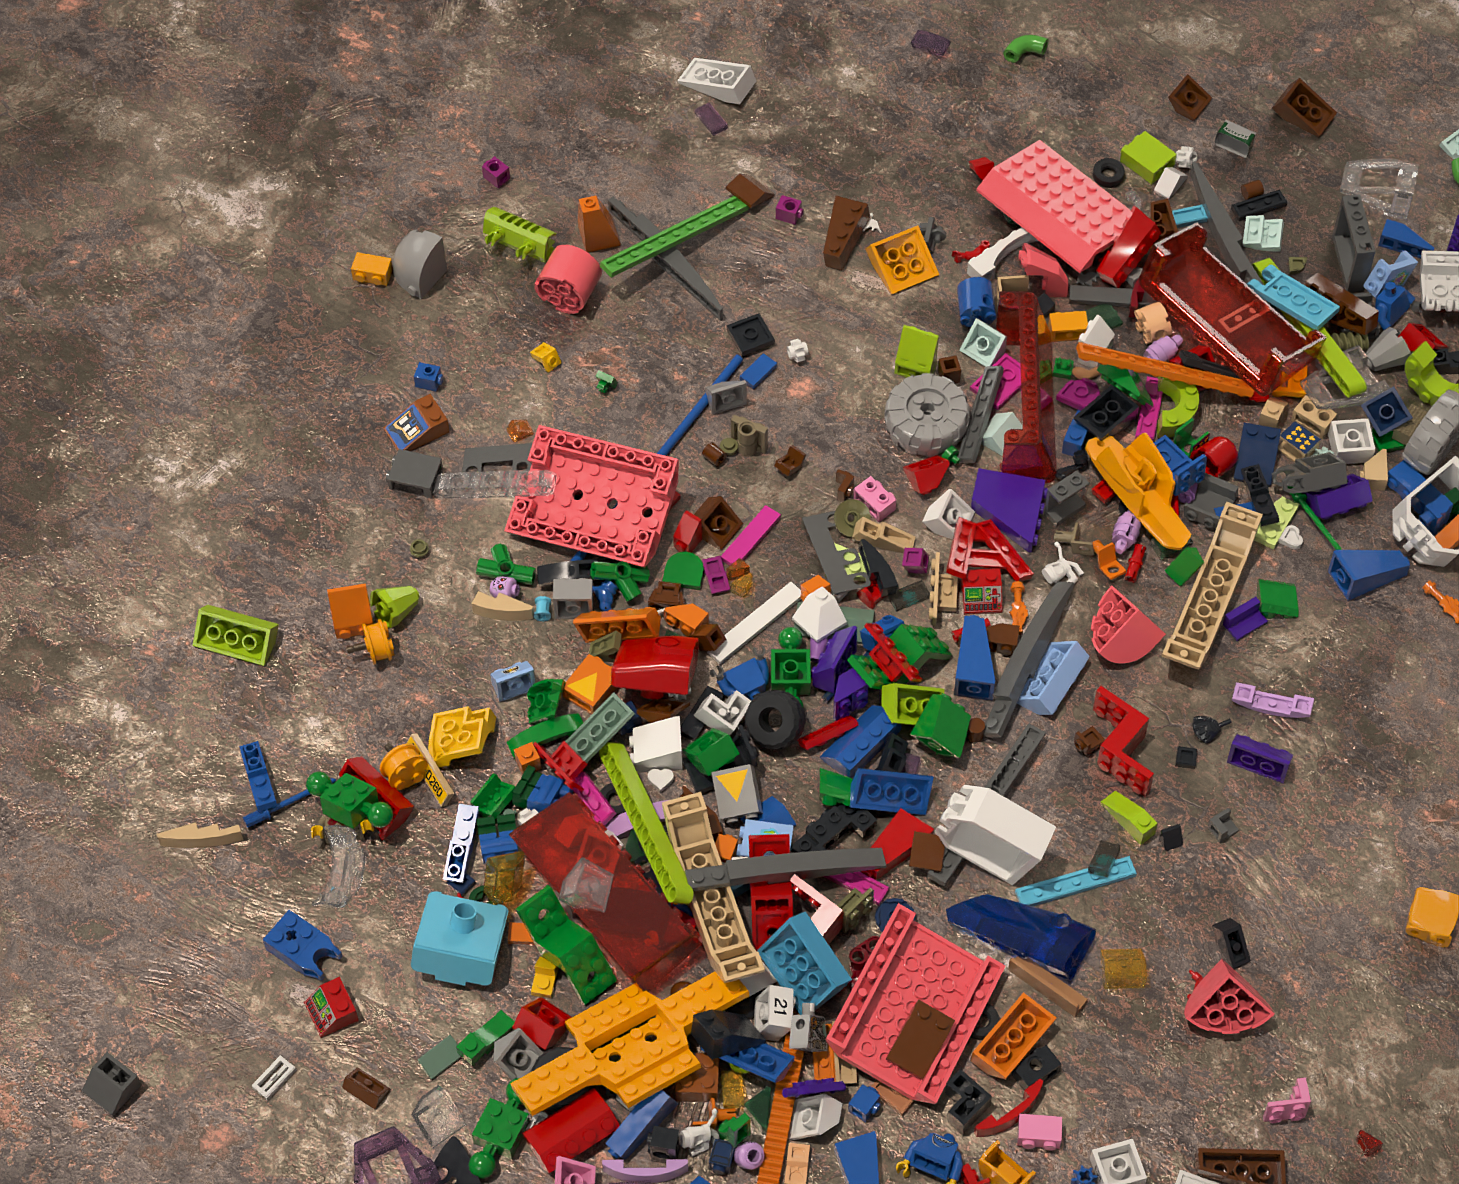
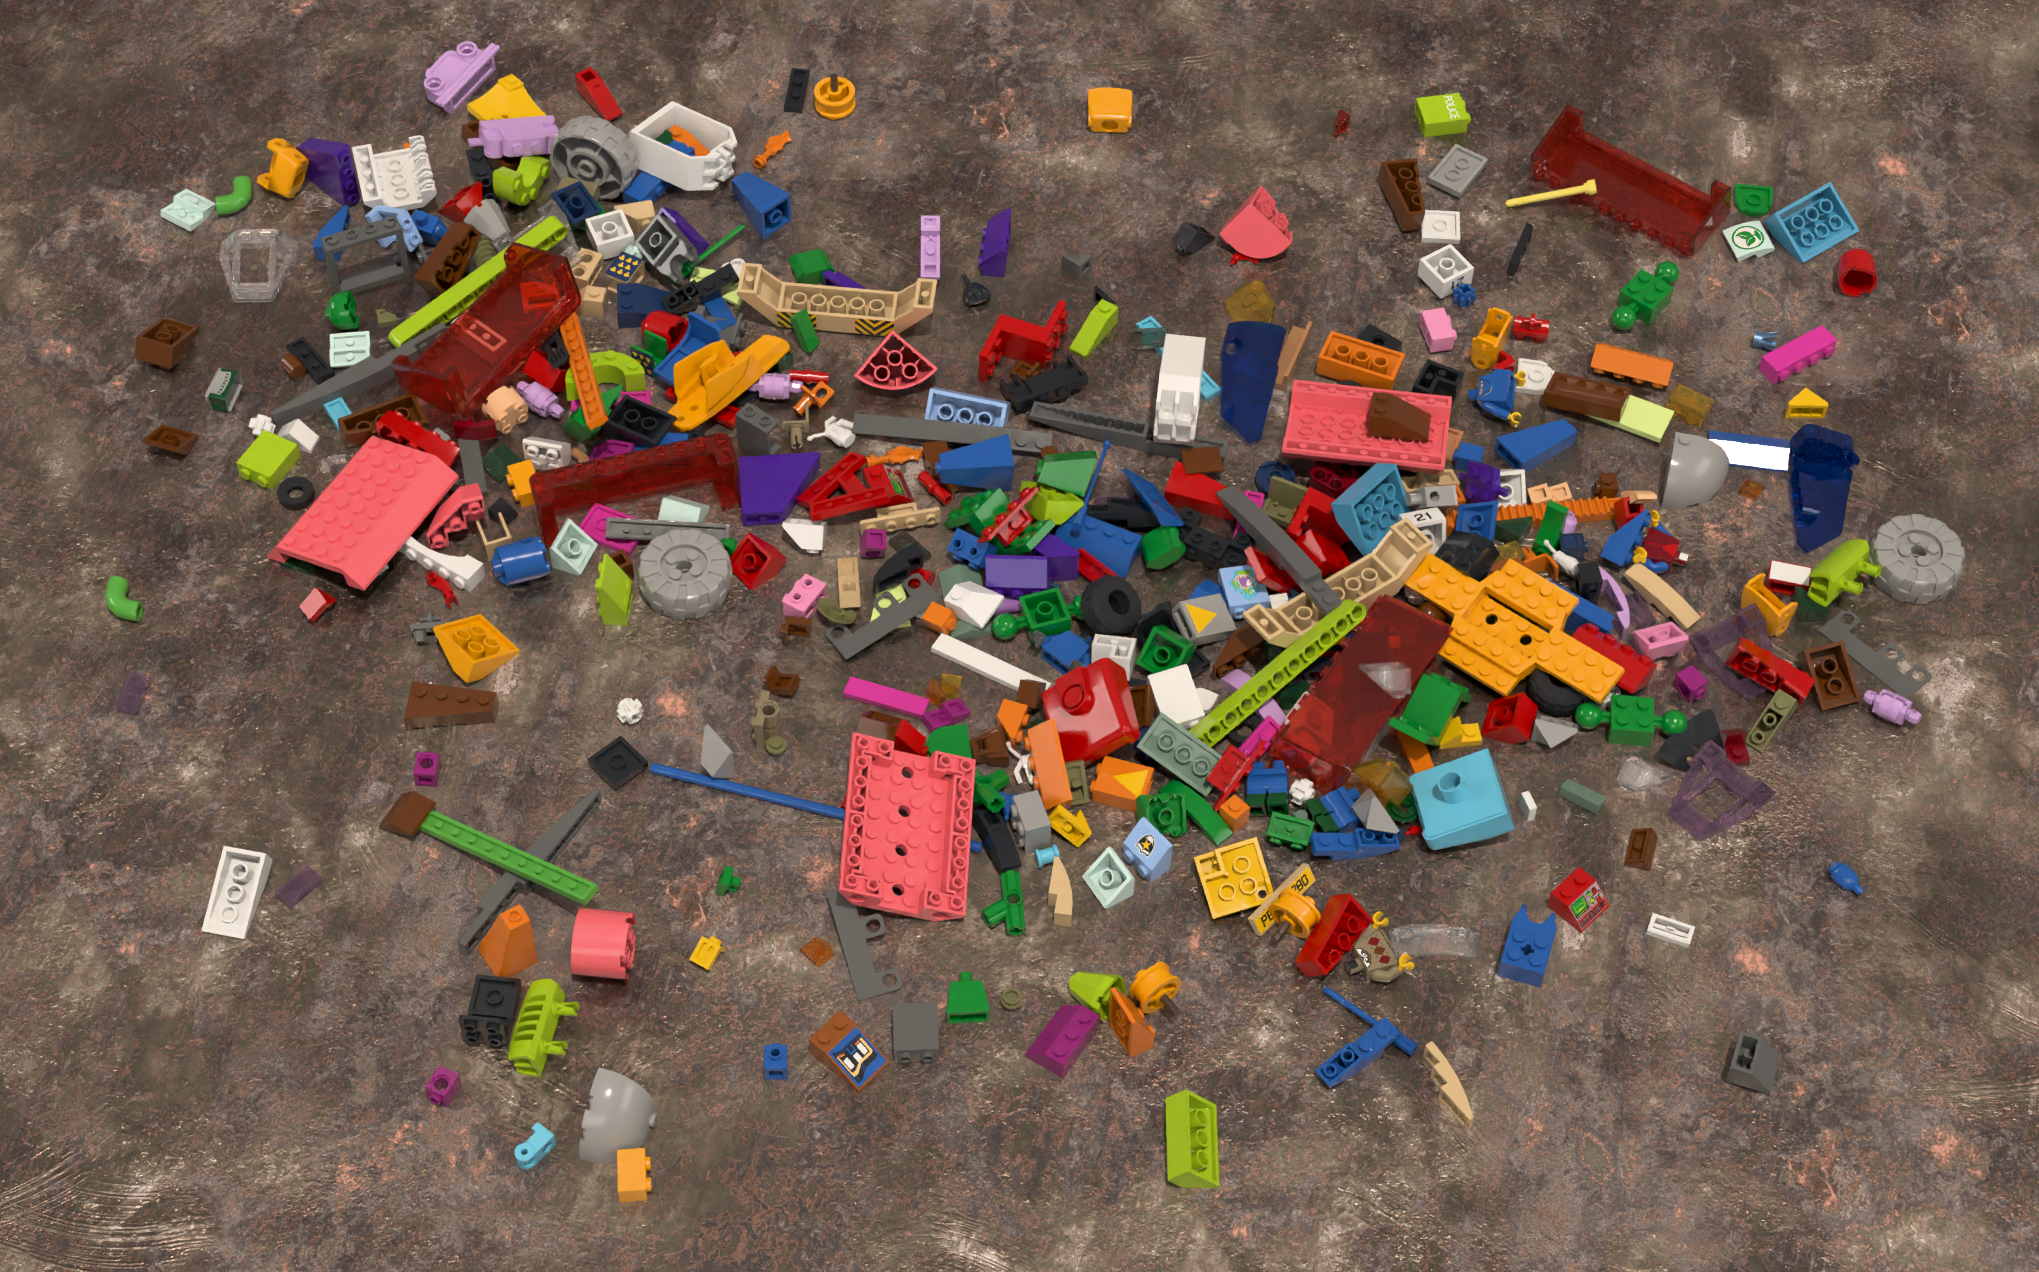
camera: 110 degrees left, 5 degrees down
green brick [306,771,393,829] -> none
clear beam [433,470,557,498] -> none
green slope [456,1010,515,1066] -> none
lavender head [490,576,520,599] -> none
reddish brown piece [702,442,727,466] -> none
blue tile [740,353,777,389] -> none
red slope [974,1078,1043,1137] -> none
black tile [1175,746,1197,769] -> none
medium azure hinge [1245,265,1340,331] -> none
bright pink bracket [1263,1078,1311,1123] -> none
none -> green cylinder [325,290,359,330]
none -> black bracket [458,974,522,1046]
none -> medium azure leg [514,1122,556,1169]
none -> green torso [947,972,990,1024]
none -> black bracket [1000,354,1089,410]
none -> magenta slope [1025,1005,1100,1078]
none -> yellow slope [1048,804,1092,848]
none -> blue piece [1072,440,1111,531]
none -> light aqua slope [1082,846,1135,909]
none -> light grey slope [1351,788,1399,833]
none -> white tile [1519,791,1537,822]

